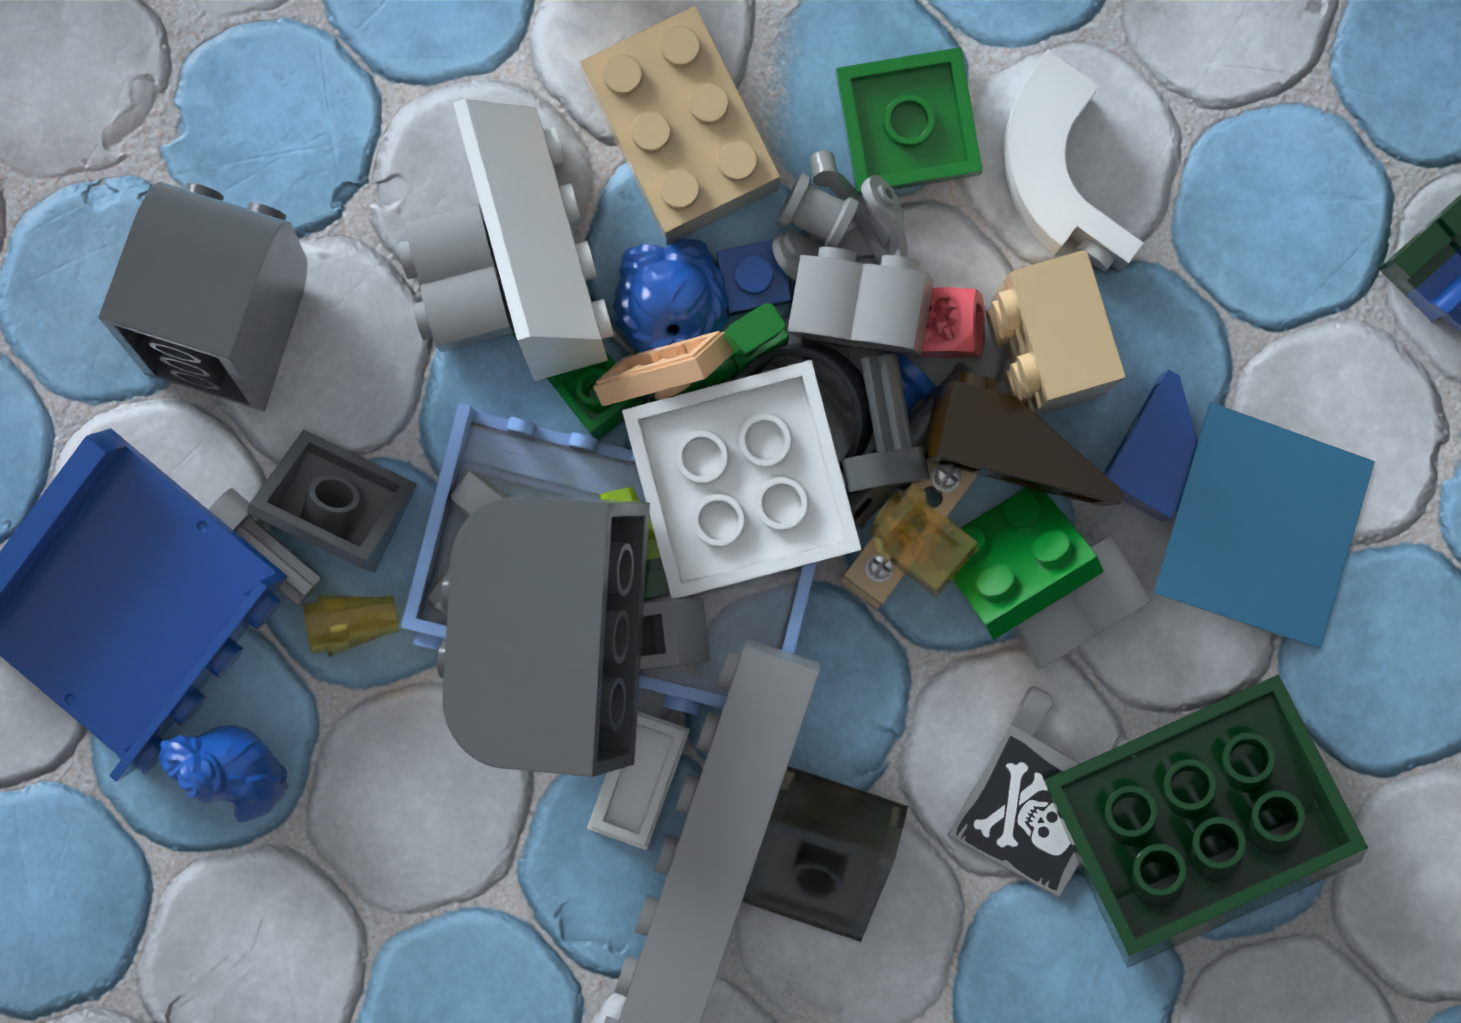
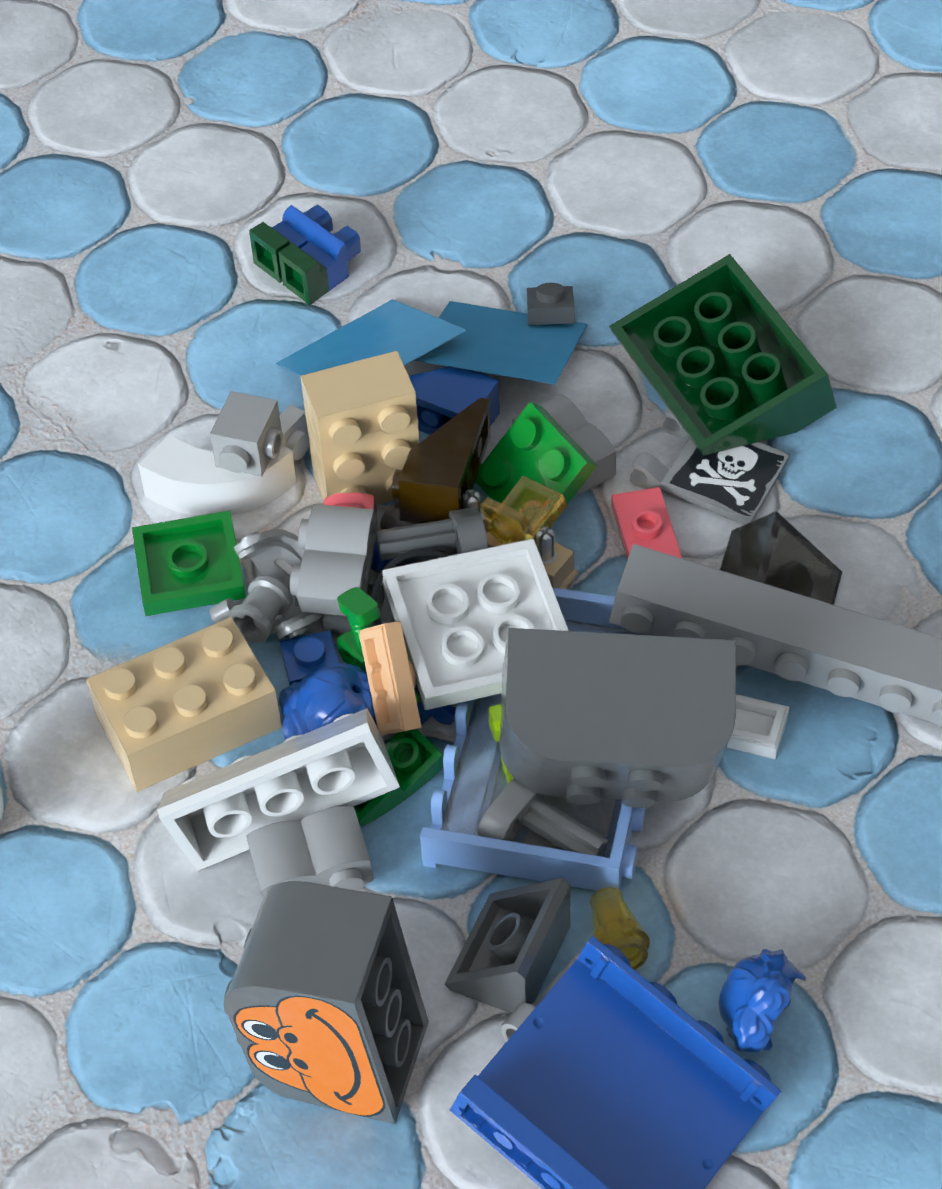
camera: 90 degrees left, 35 degrees down
none -> light grey brick [210,391,283,476]
none -> dark azure sticker [276,299,468,376]
none -> dark grey plate [527,283,575,325]
none -> coral plate [611,487,682,560]

